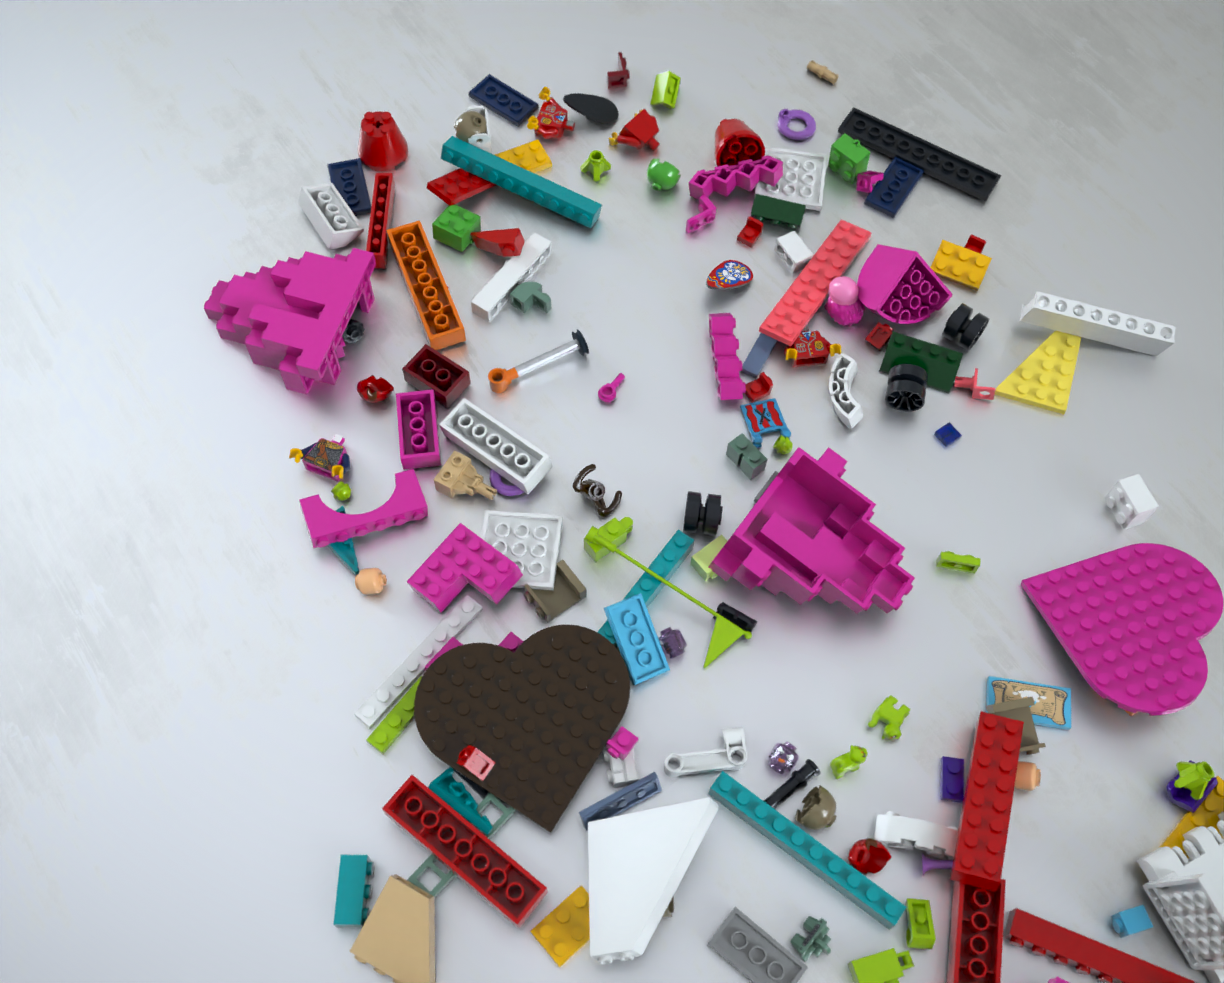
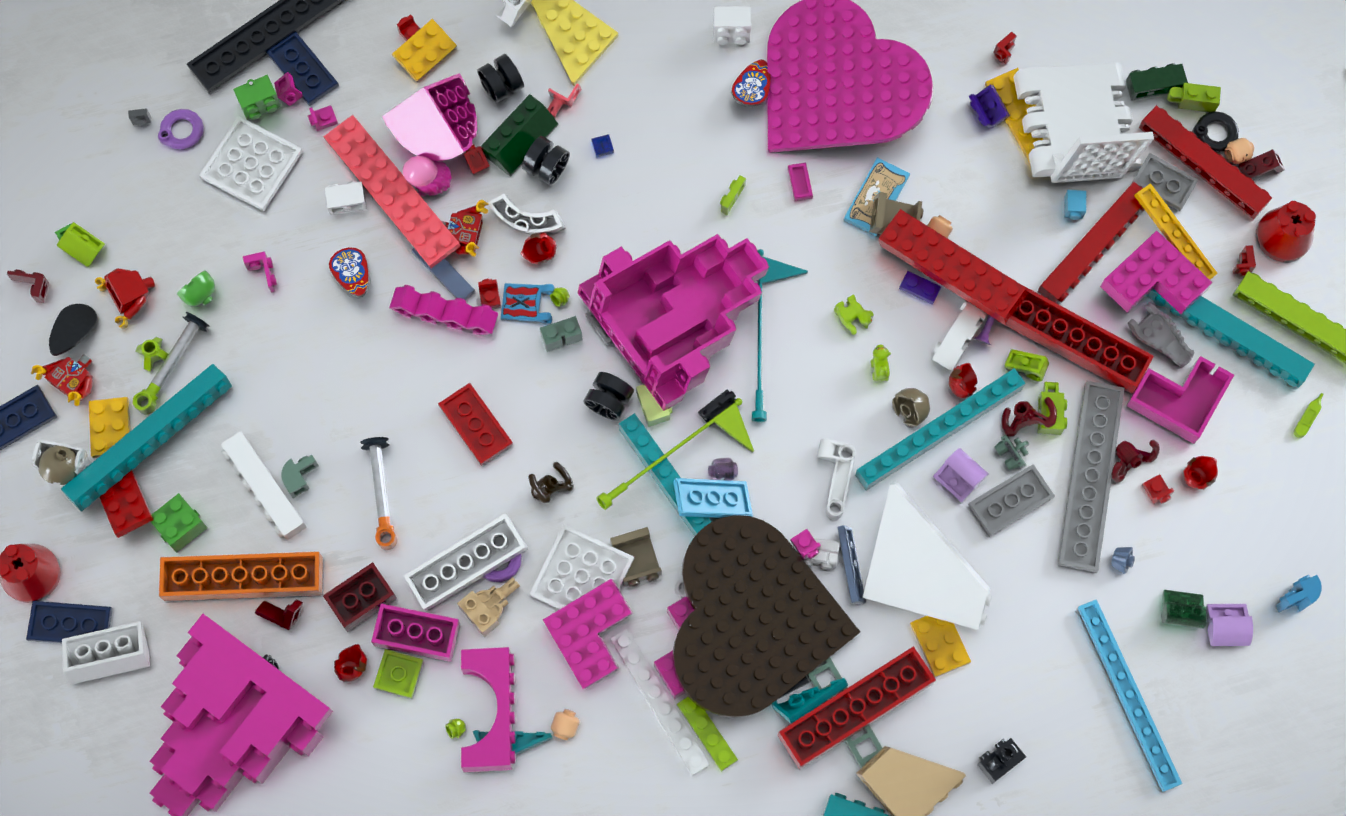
camera: 70 degrees left, 10 degrees up
torso [289,434,350,482] -> none
red brick [366,173,395,269] -> none
bracket [457,745,496,781] -> none
red slope [471,228,525,257] -> none
lime brick [584,517,633,563] -> none
dark pink plate [598,373,625,402] -> none
dark pink brick [689,155,783,200] -> none
red cone [715,119,765,166] -> none
red bracket [737,216,764,248] -> none
dark green brick [751,194,806,230] -> none
black pin [763,759,821,809] -> none
clear purple head [767,741,799,775] -> none
tan pin [807,60,839,84] -> none
lime rock [1174,761,1214,800] -> none
none -> dark grey plate [128,108,151,126]
none -> piece [133,312,210,415]
none -> dark red bracket [255,599,303,630]
none -> dark pink bracket [307,105,338,131]
none -> lime plate [373,649,424,699]
none -> red plate [438,383,513,466]
none -> red hair [520,232,557,265]
none -> shield [731,59,771,107]
none -> teal piece [752,249,808,422]
none -> dark pink tile [788,162,813,202]
none -> lavender brick [933,448,989,503]
none -> dark red piece [1002,397,1057,437]

